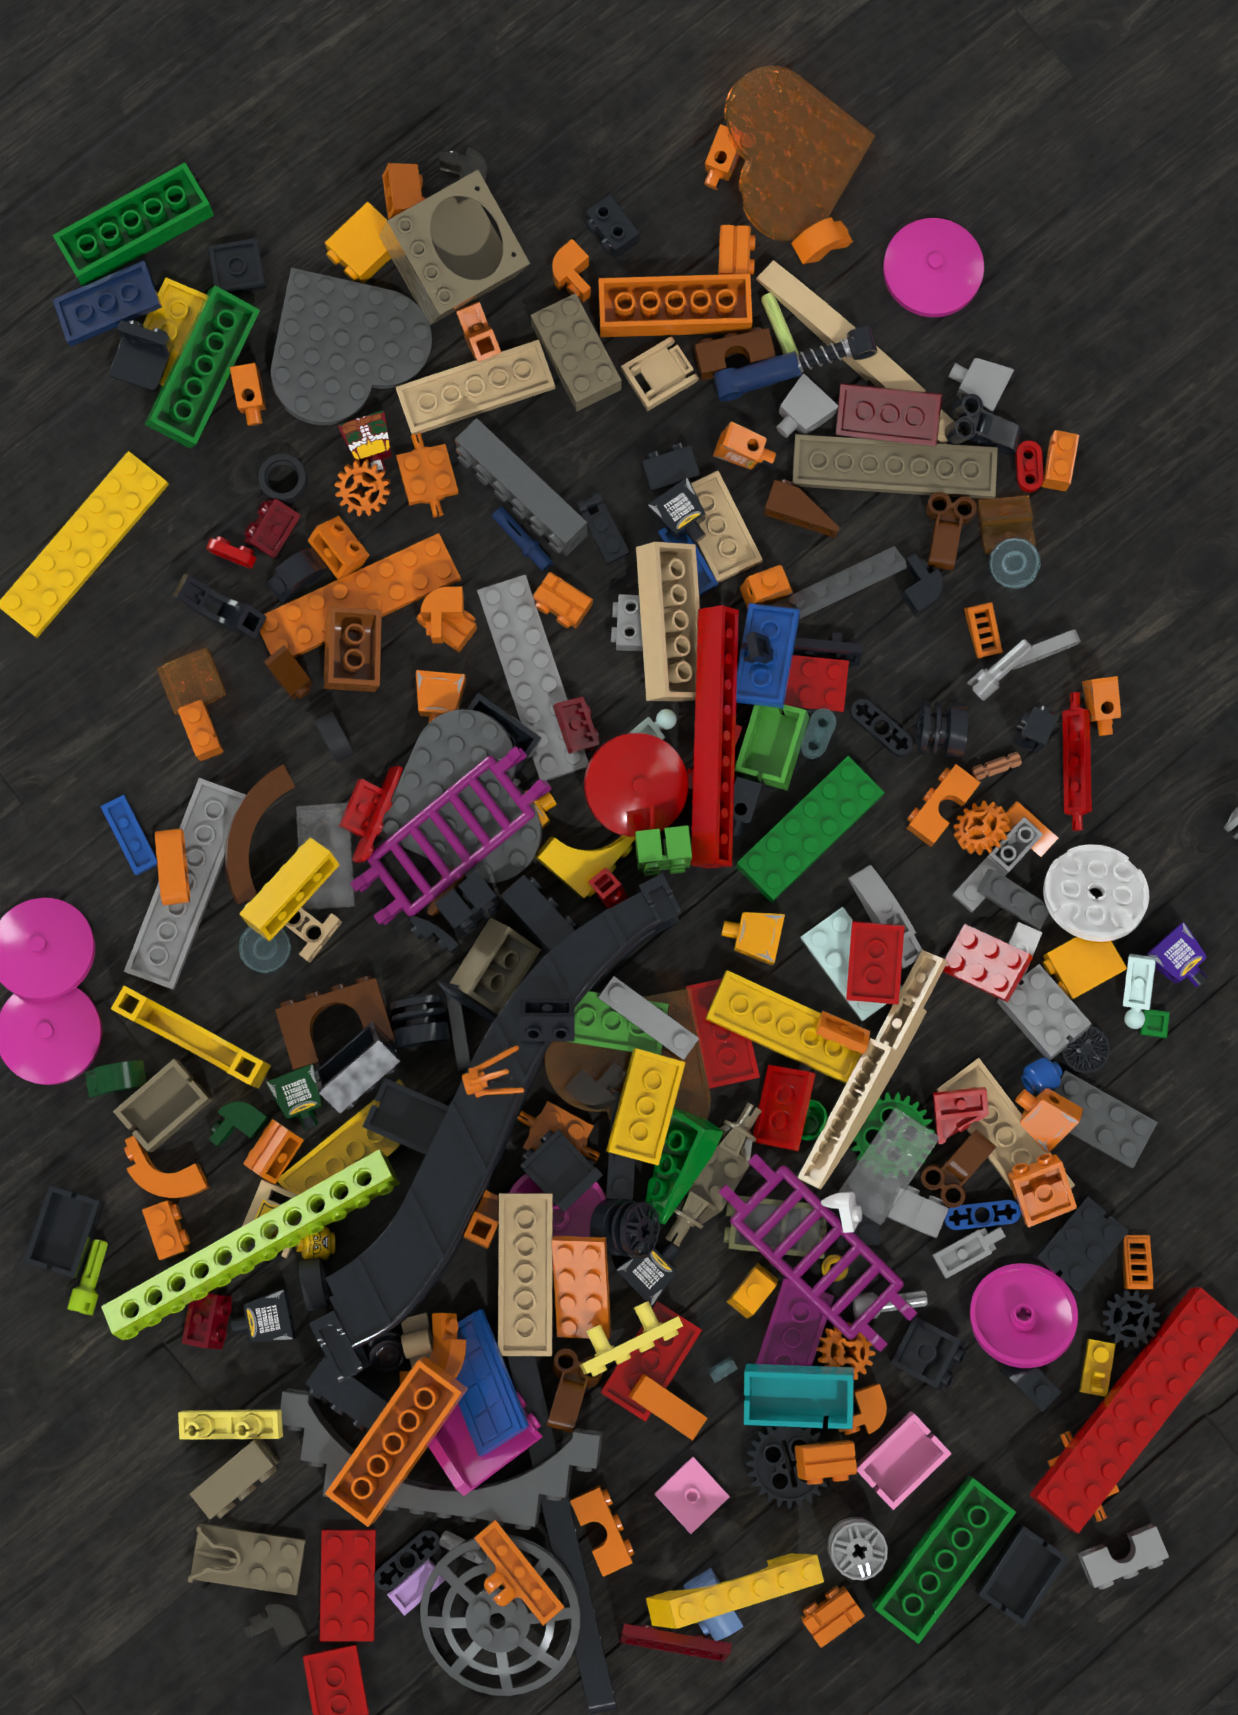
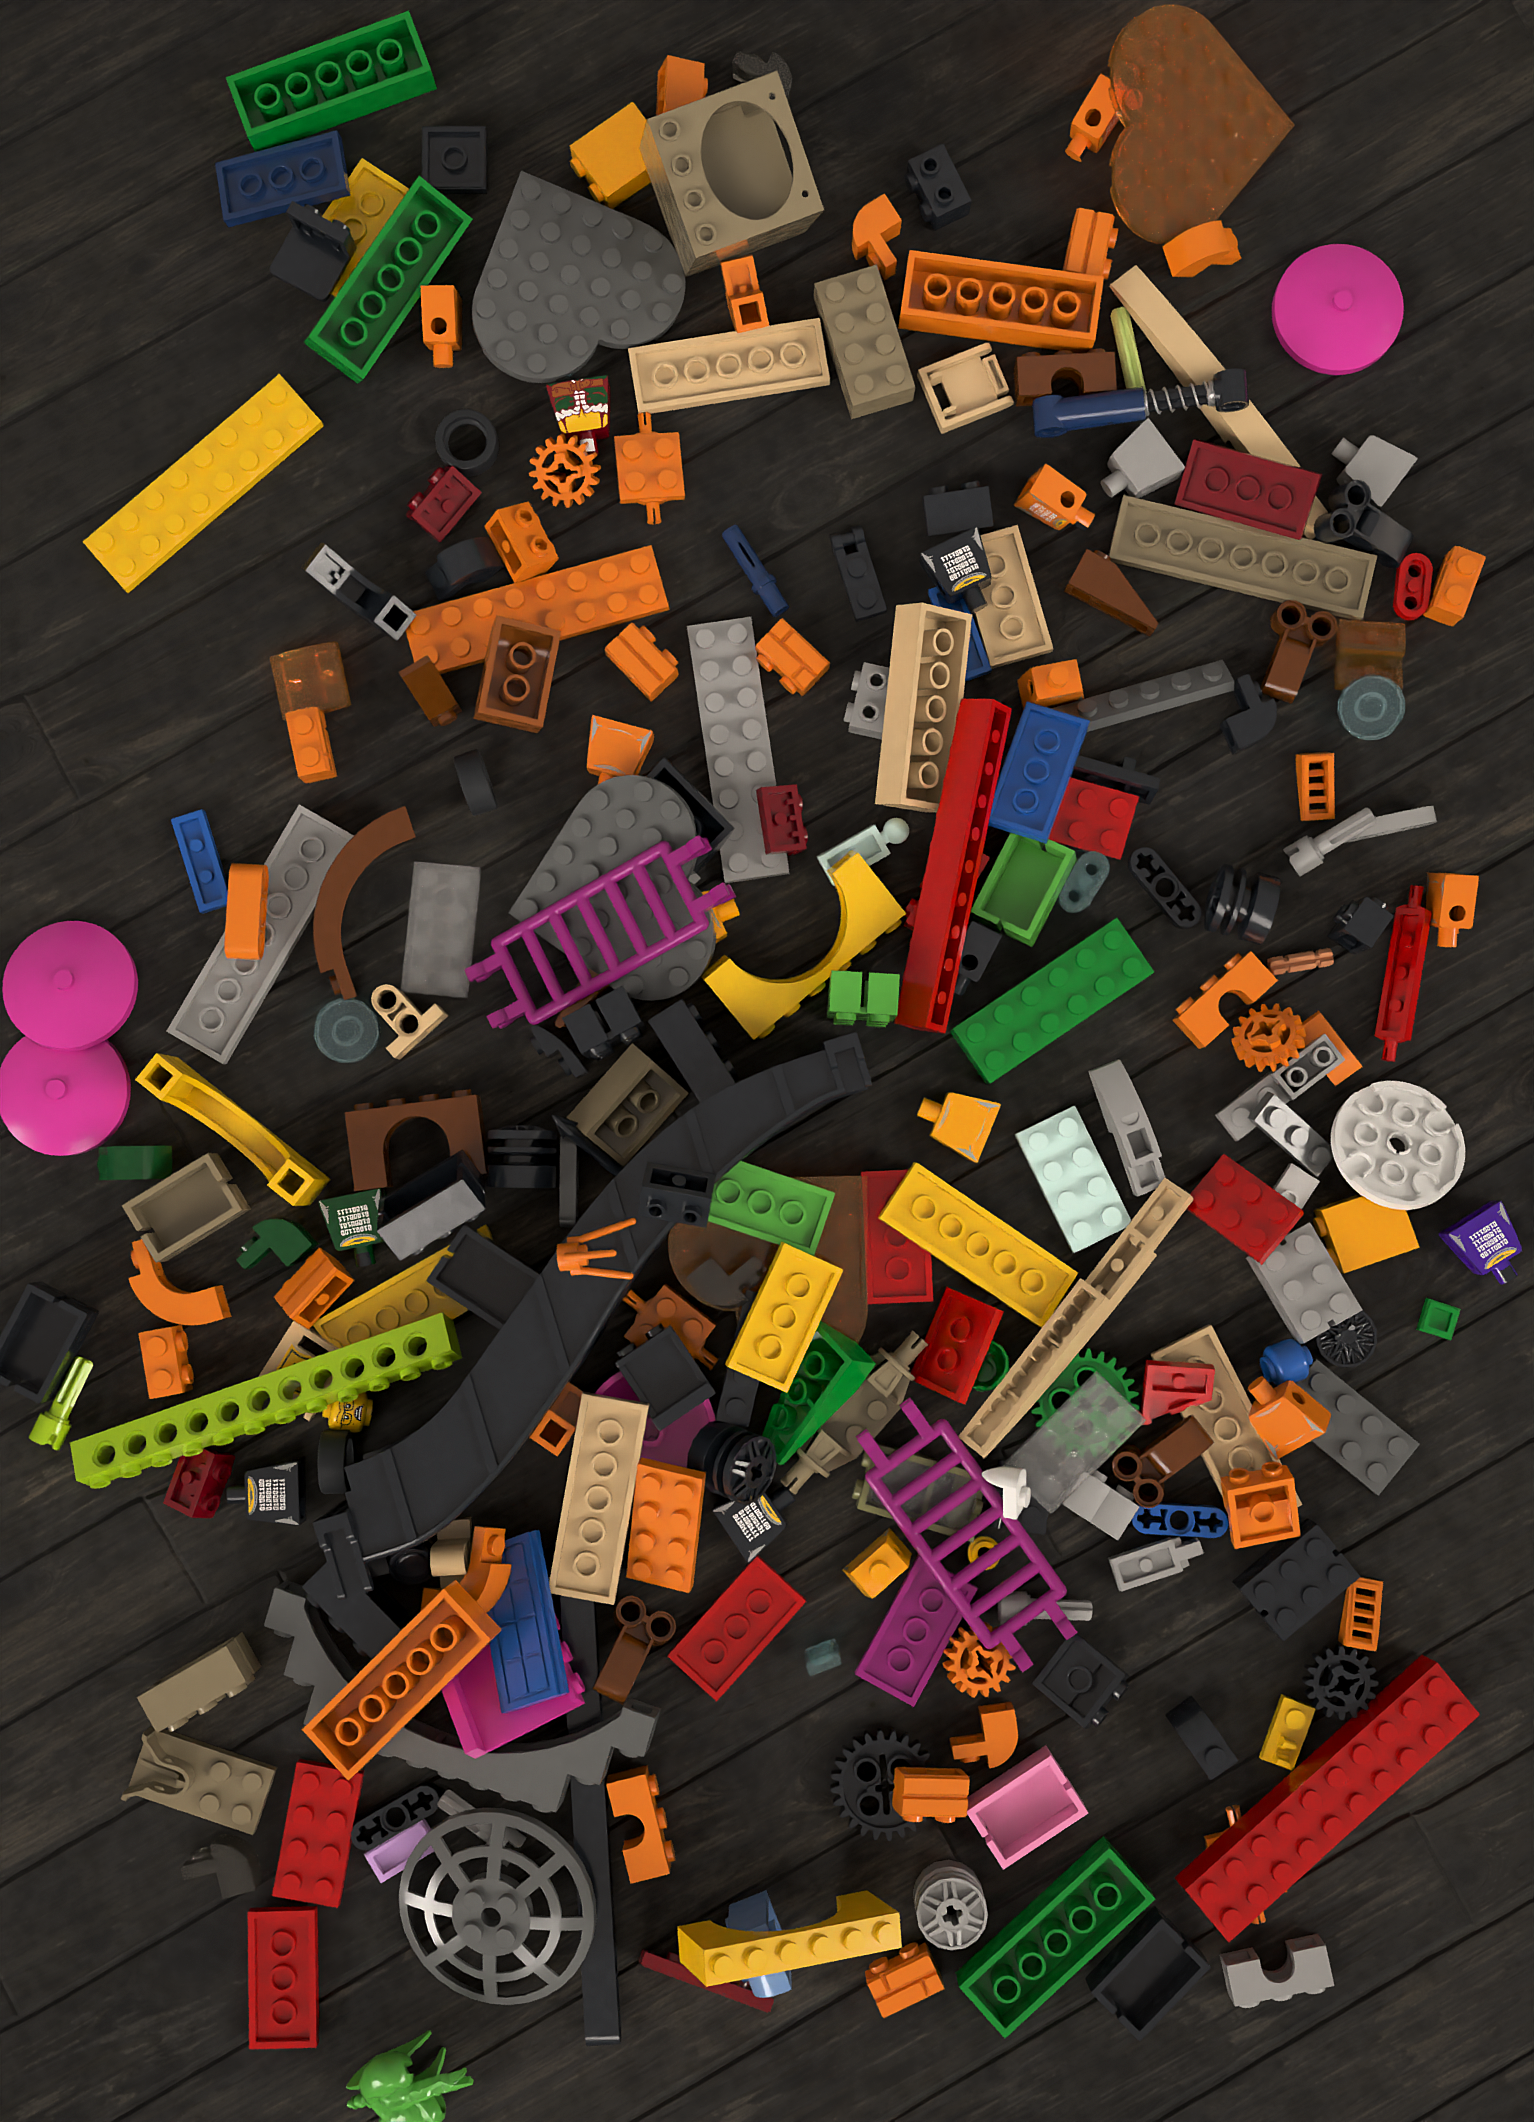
camera: 15 degrees right, 5 degrees up
light yellow plate [178,1410,283,1440] -> none
red plate [206,536,257,569] -> none
yellow brick [240,837,340,942] -> none
red bracket [339,766,403,863] -> none
orange brick [421,587,464,643] -> none
dark grey brick [455,418,588,557] -> none
orange plate [474,1520,564,1626] -> none
light yellow plate [580,1301,683,1377] -> none
red dish [584,733,688,837] -> none
red leg [588,867,628,909] -> none
light grey plate [598,976,699,1060] -> none
orange tile [629,1374,707,1440] -> none
bright pink plate [654,1456,730,1534] -> none
black tile [741,631,774,664] -> none
teal piece [744,1364,854,1429] -> none
orange plate [816,1011,870,1054] -> none
red plate [846,921,905,1005] -> none
dark pink dish [970,1263,1078,1368] -> none
light aqua plate [1123,954,1156,1029] -> none

